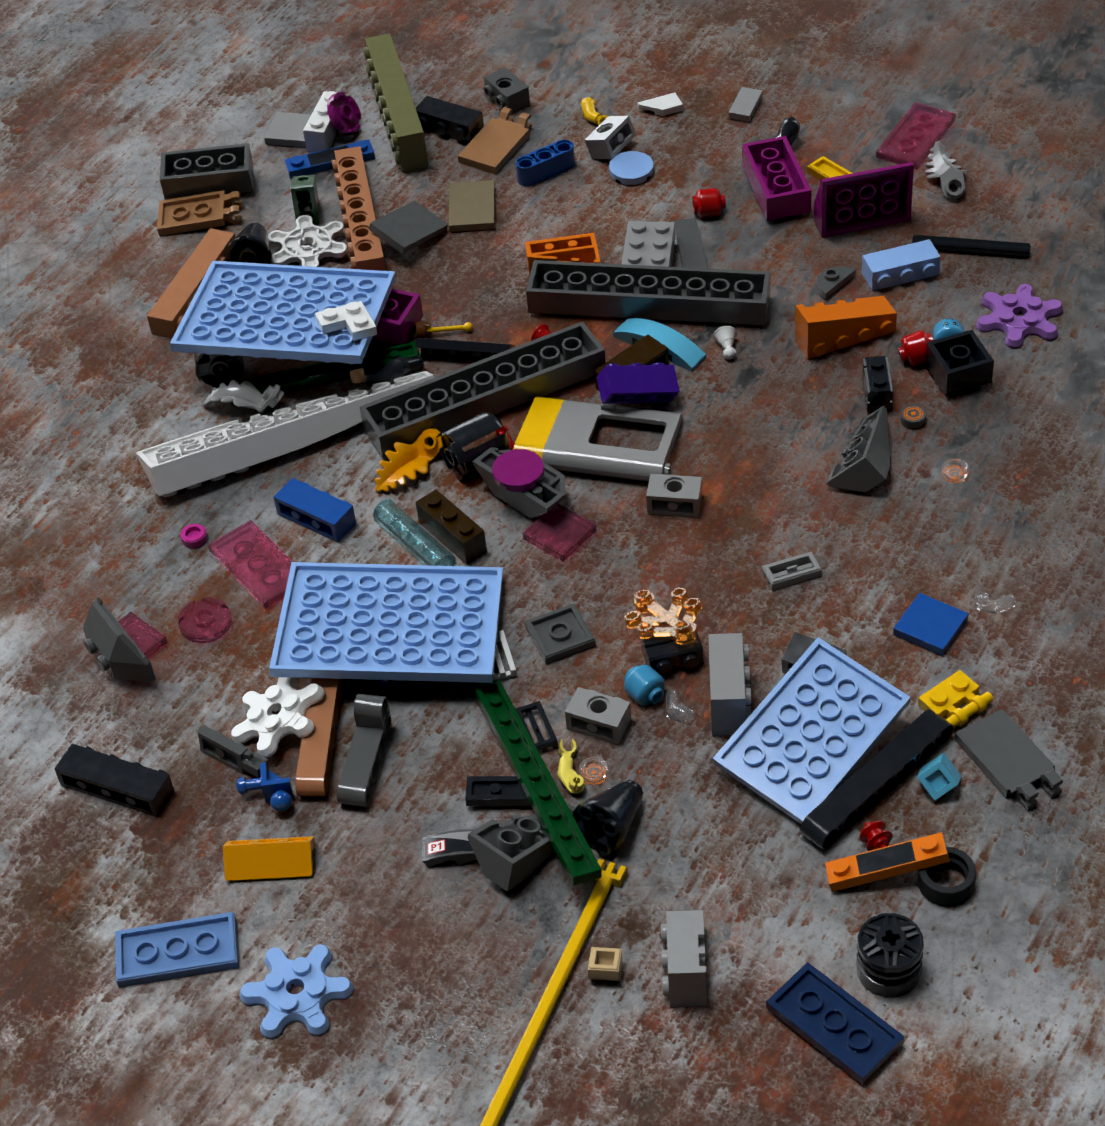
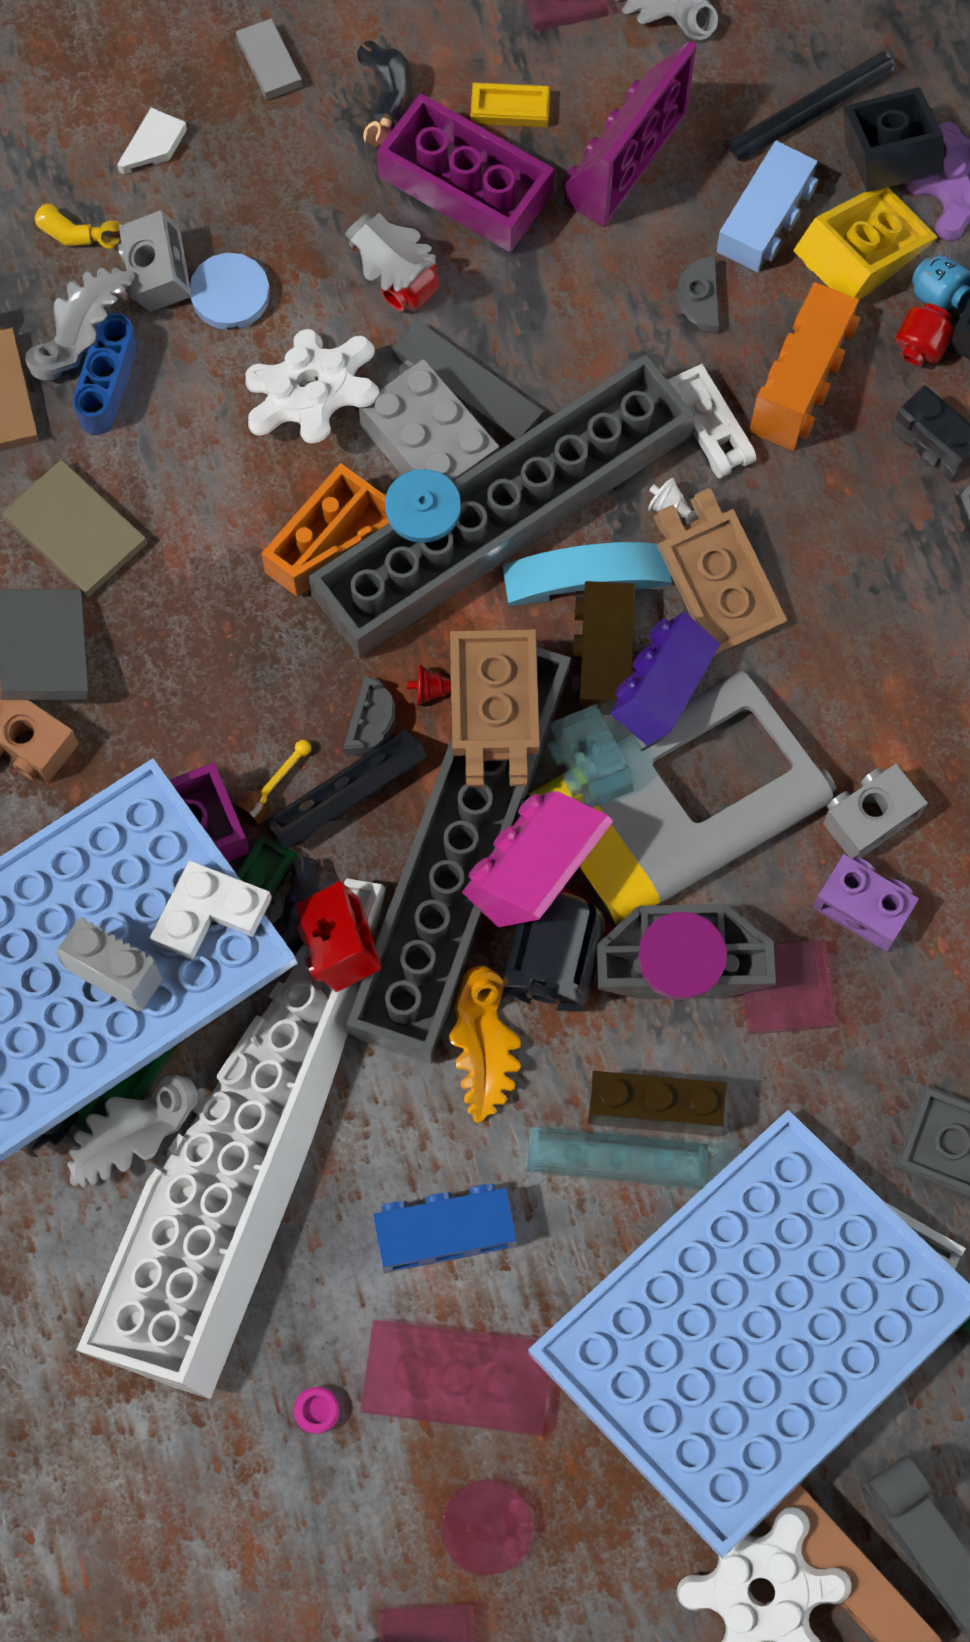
camera: 50 degrees left, 25 degrees up
none -> light grey plant [26,268,135,380]
none -> light grey brick [56,917,163,1012]
none -> white plate [245,329,380,443]
none -> red brick [295,881,382,993]
none -> dark grey plate [343,675,397,755]
none -> light grey plant [345,213,436,292]
none -> dark azure piece [385,469,461,542]
none -> medium nougat tile [450,629,540,787]
none -> dark pink slope [462,791,613,927]
none -> clear light blue brick [547,704,634,808]
none -> medium nougat tile [654,488,788,656]
none -> white plate [668,364,756,479]
none -> yellow slope [793,187,937,300]
none -> medium lavender brick [812,854,919,952]
none -> black brick [843,87,944,192]

